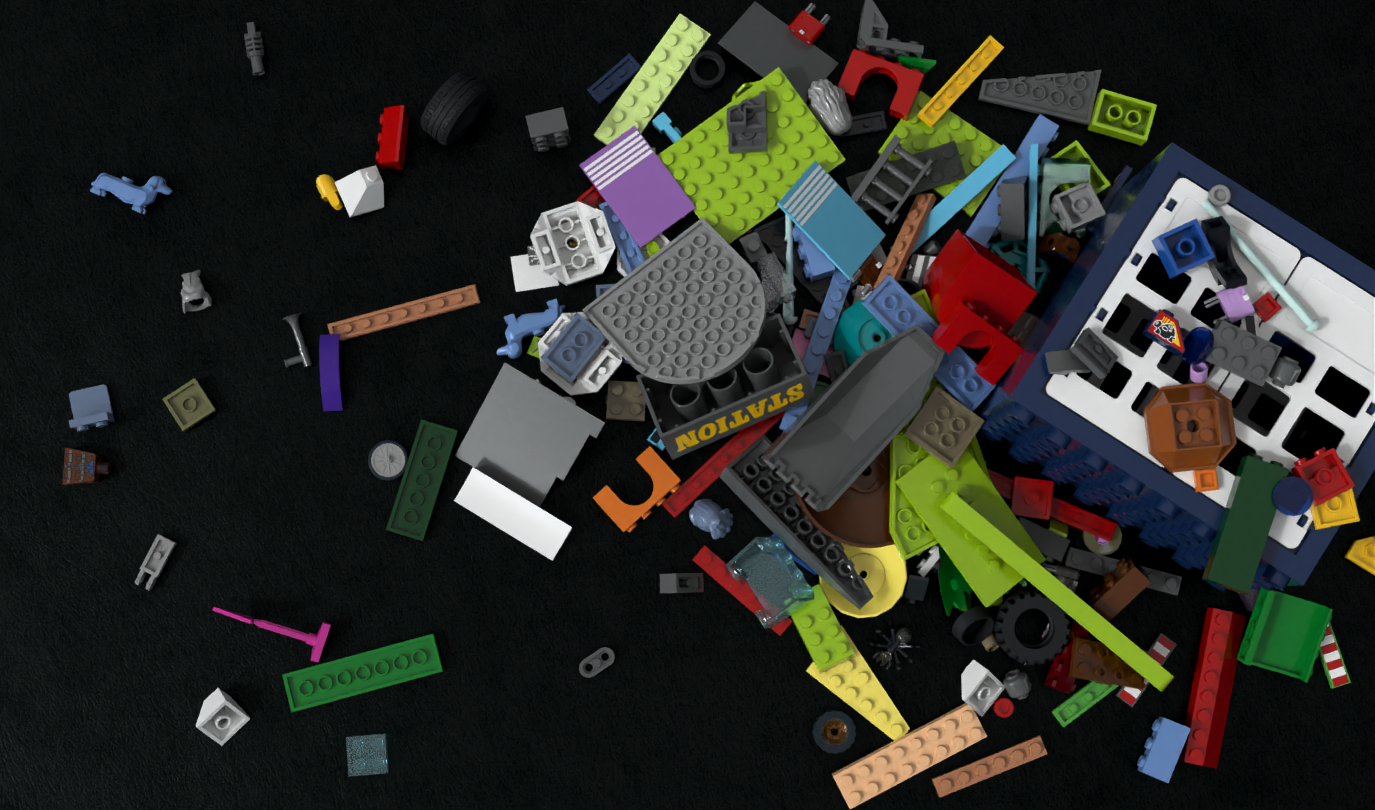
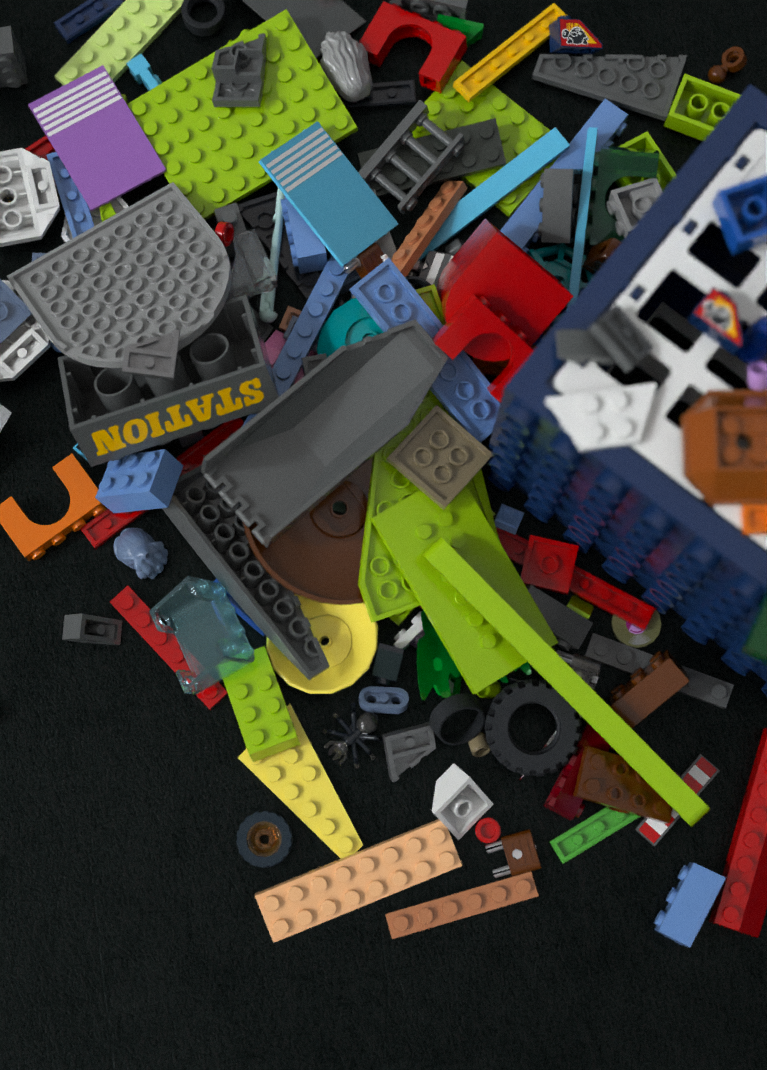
camera: 10 degrees right, 5 degrees down
dark tan plate [605,380,647,422] -> none
dark grey head [1003,669,1032,700] -> none
none -> medium blue brick [95,449,183,513]
none -> flat silver wing [122,330,180,380]
none -> red tile [215,221,234,247]
none -> sand blue plate [359,686,409,714]
none -> flat silver wing [382,722,436,782]
none -> reddish brown piece [486,829,541,878]
none -> light blue tile [494,504,524,535]
none -> white wing [545,383,656,452]
none -> slope [549,15,603,55]
none -> reddish brown plate [708,47,747,84]

